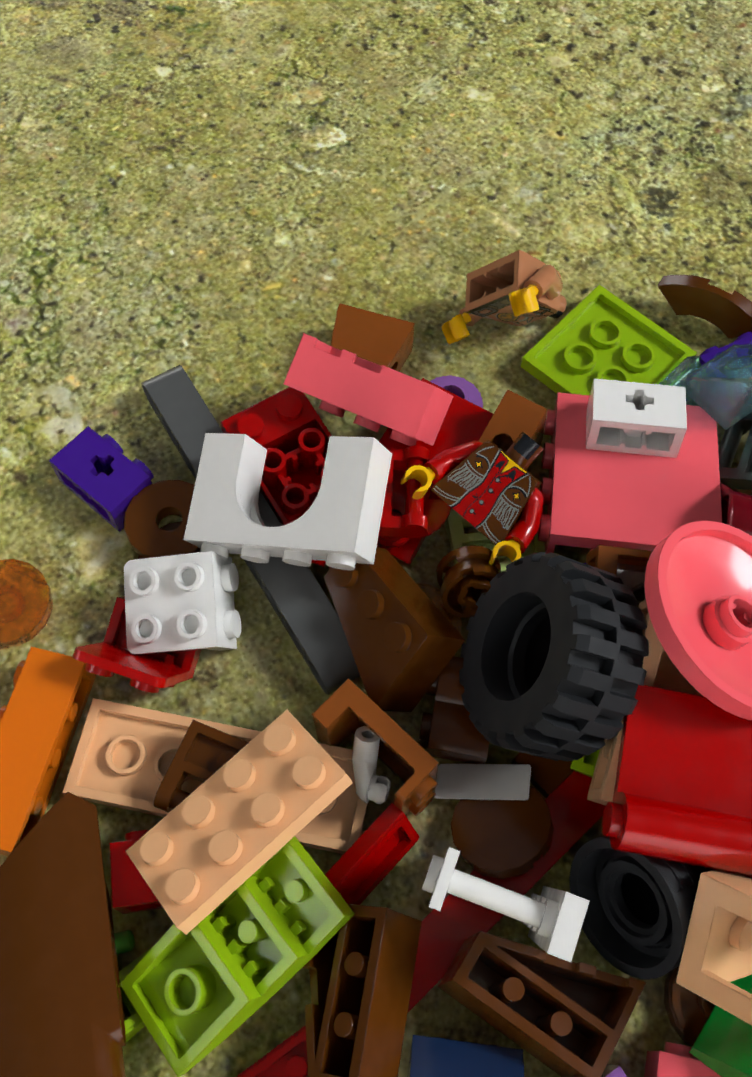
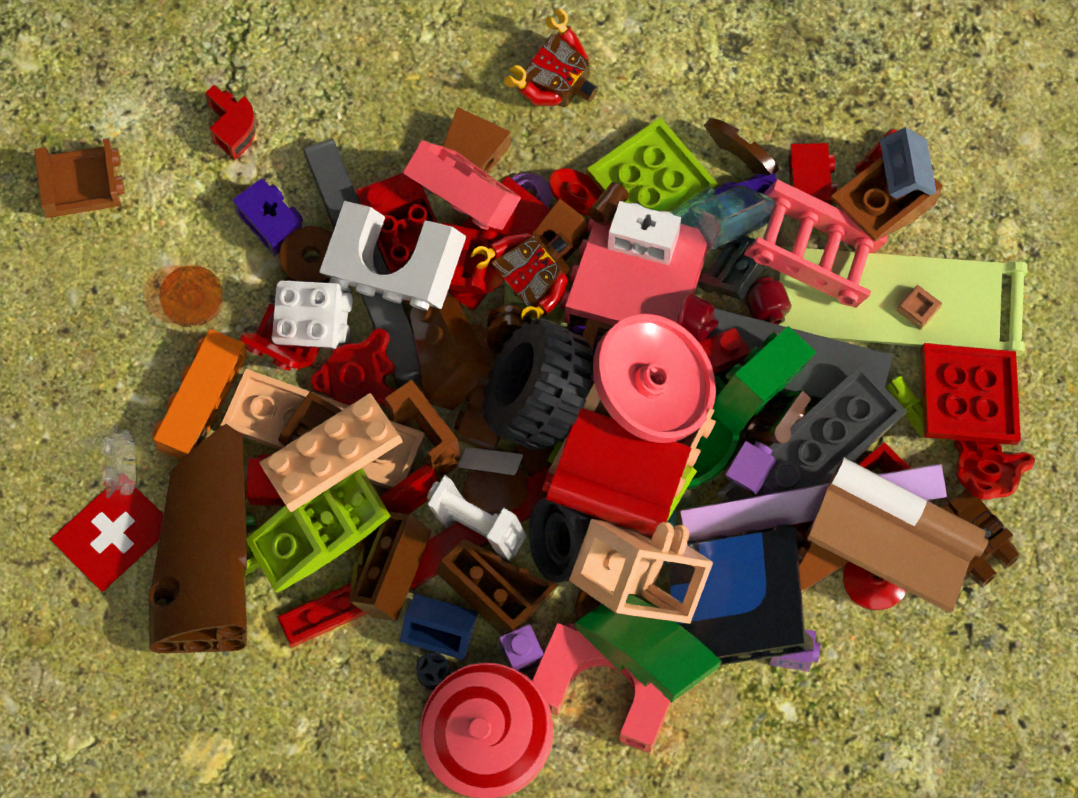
camera: 10 degrees right, 5 degrees up
white arm [352,726,391,804] -> none
nougat torso [441,250,567,345] -> none
none -> red brick [205,85,257,161]
none -> red tile [311,328,396,407]
none -> torso [504,9,598,107]
none -> red dish [548,168,603,216]
none -> reddish brown piece [589,182,629,226]

